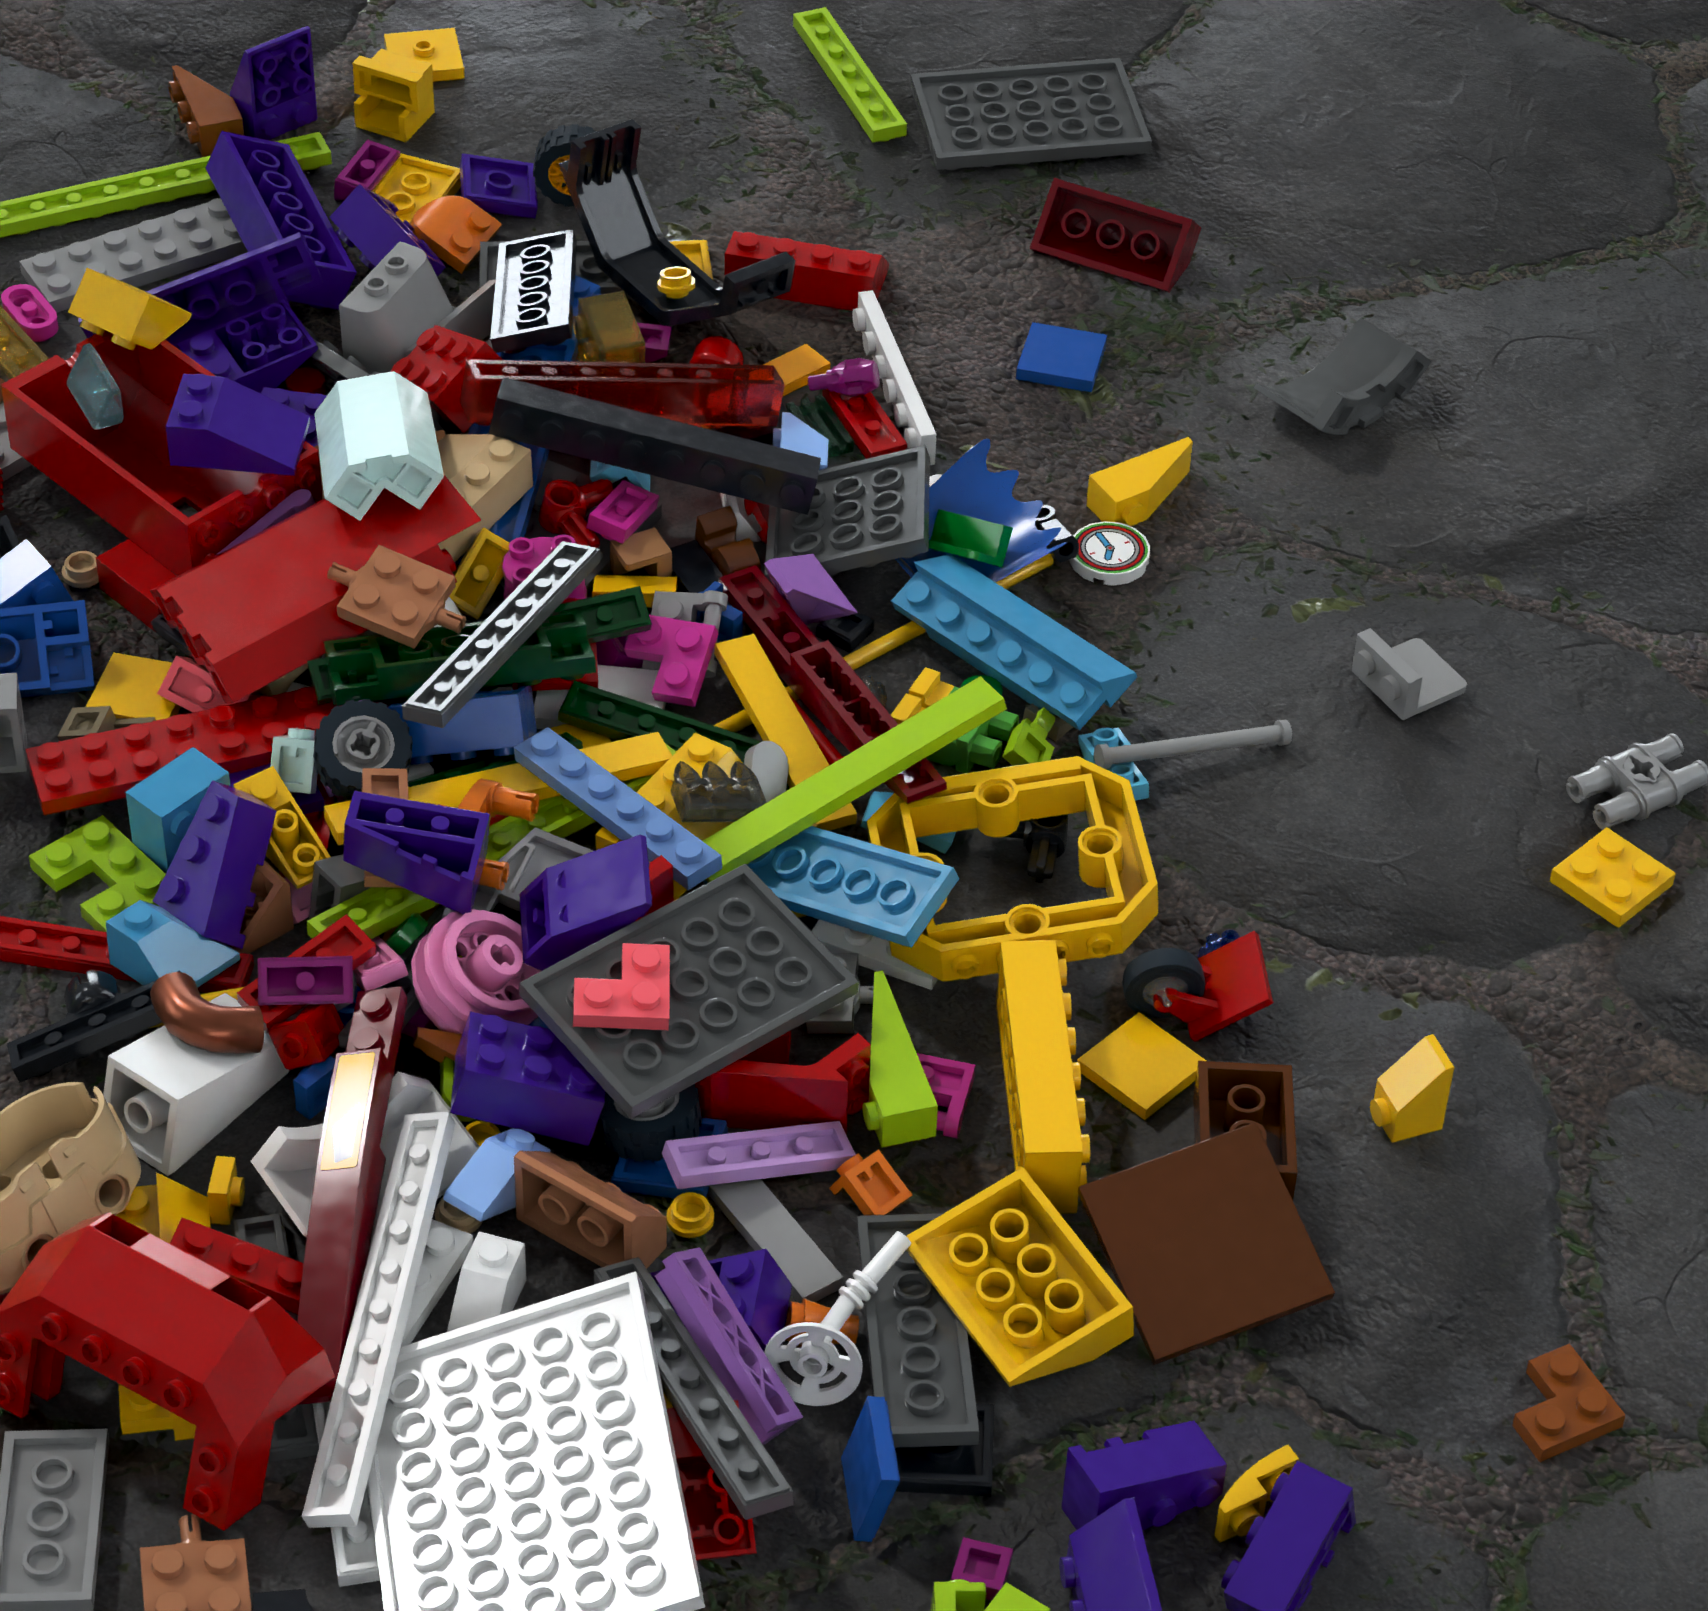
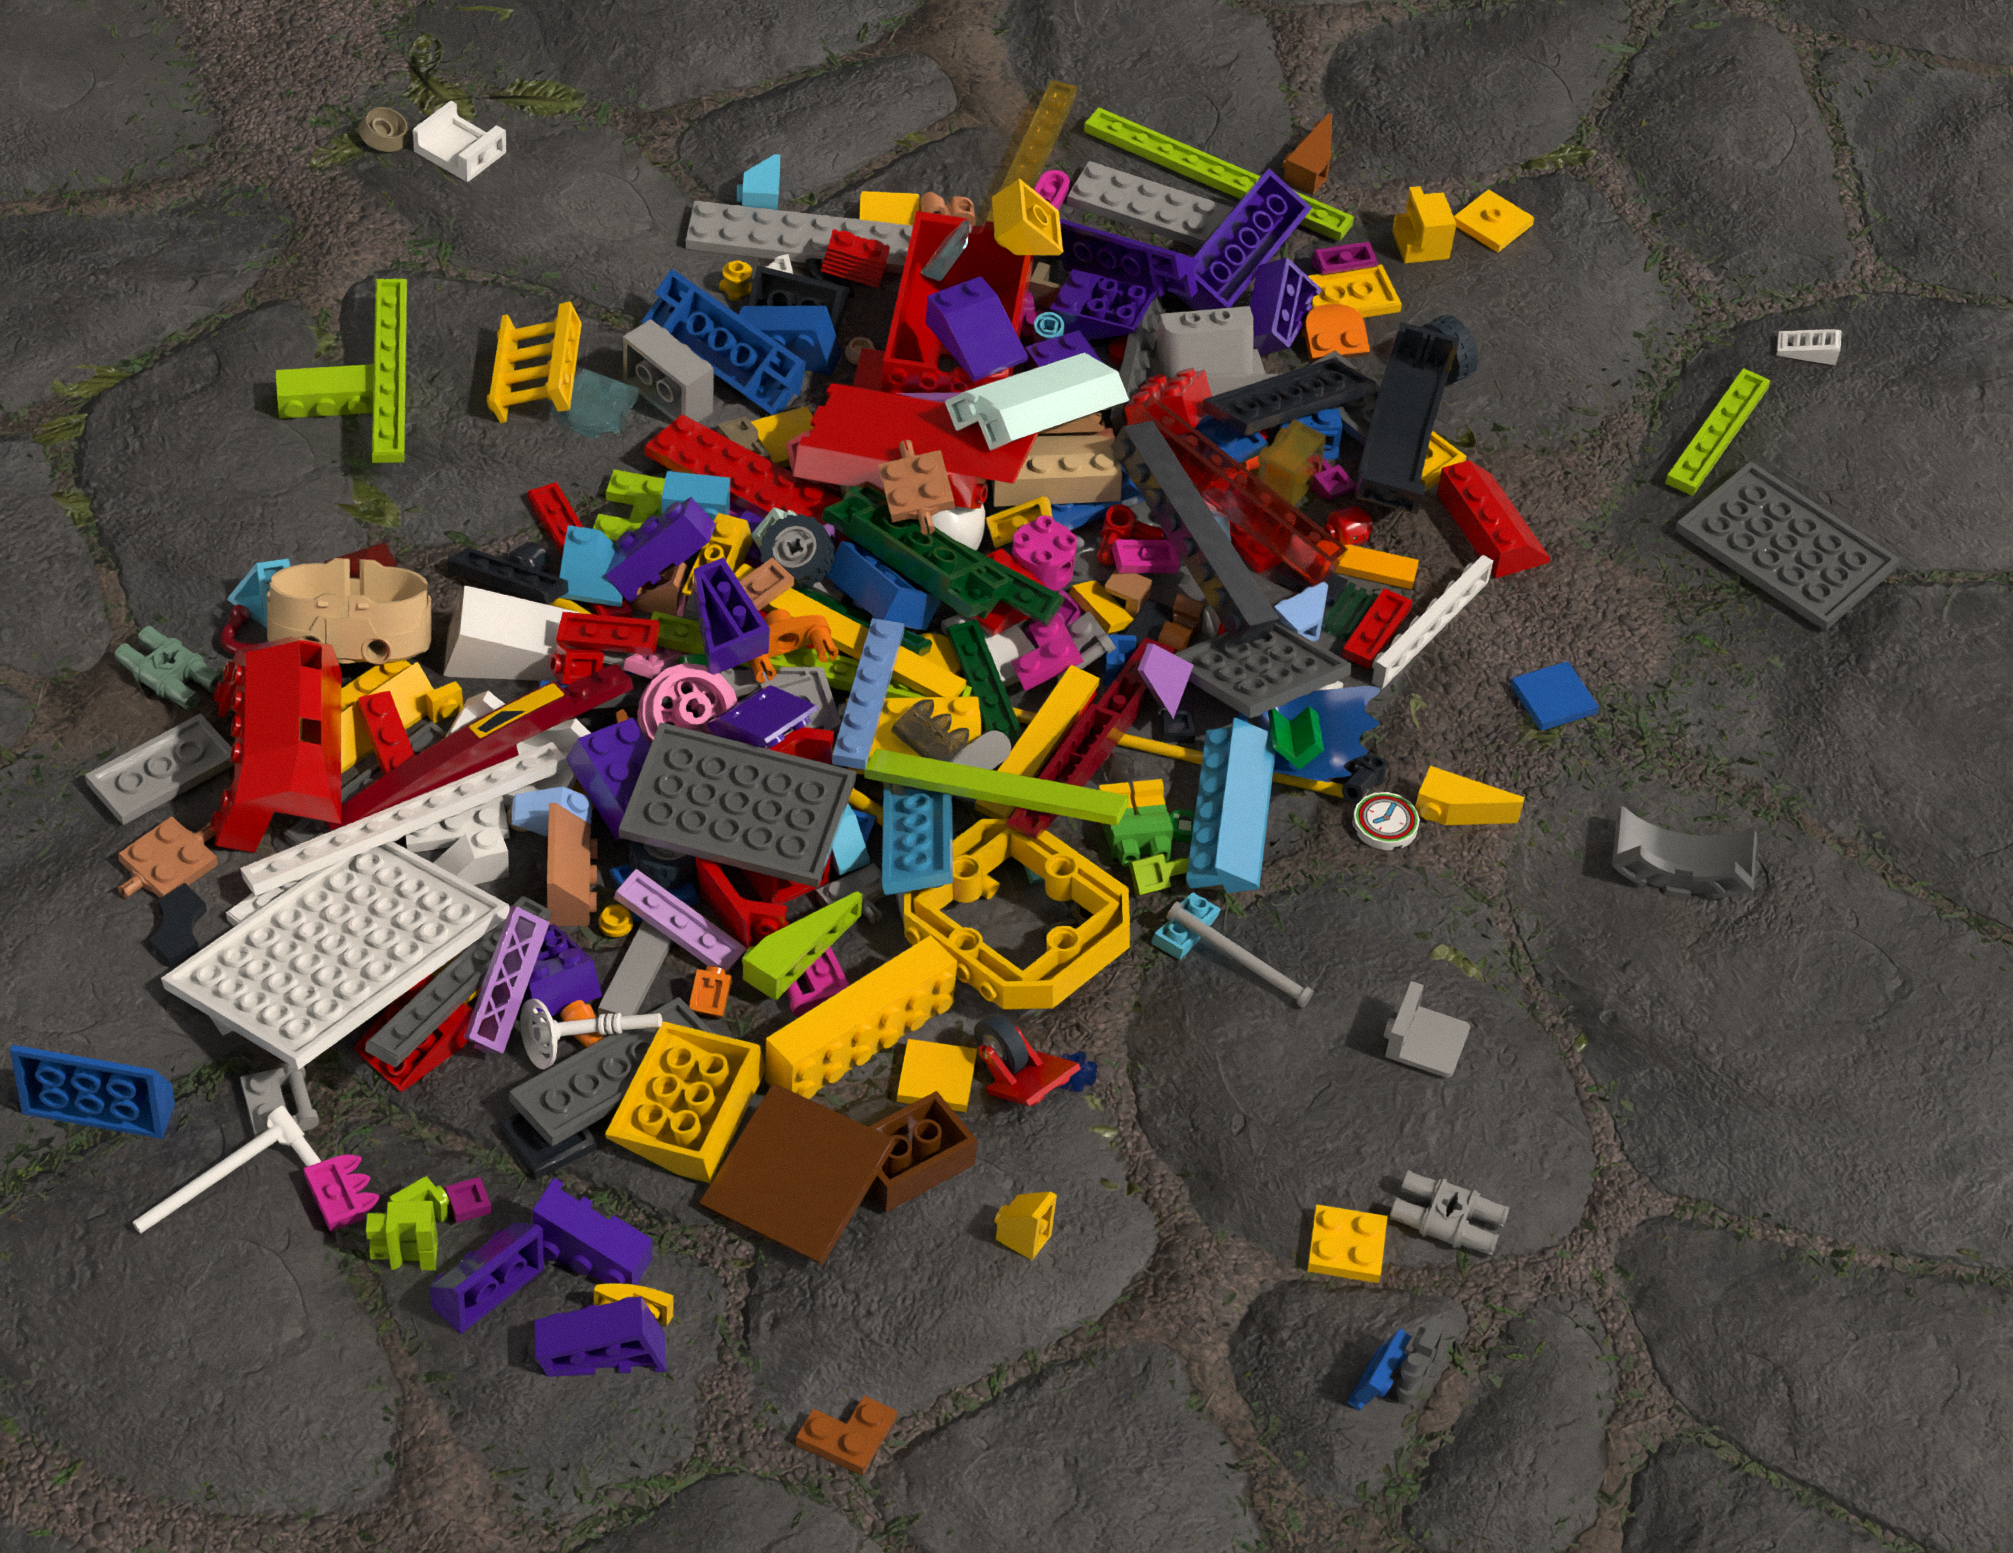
camera: 50 degrees right, 5 degrees up
copper cylinder [150,972,264,1054] -> none
dark purple slope [230,26,318,140] -> none
magenta slope [257,956,353,1005] -> none
dark grey tile [402,541,600,728] -> none
dark purple tile [460,154,538,218] -> none
coral plate [573,943,670,1030] -> none
yellow plate [657,266,696,299] -> none
magenta piece [808,358,880,397] -> none
blue tile [841,1396,900,1542] -> none
dark red slope [1029,178,1202,292] -> none

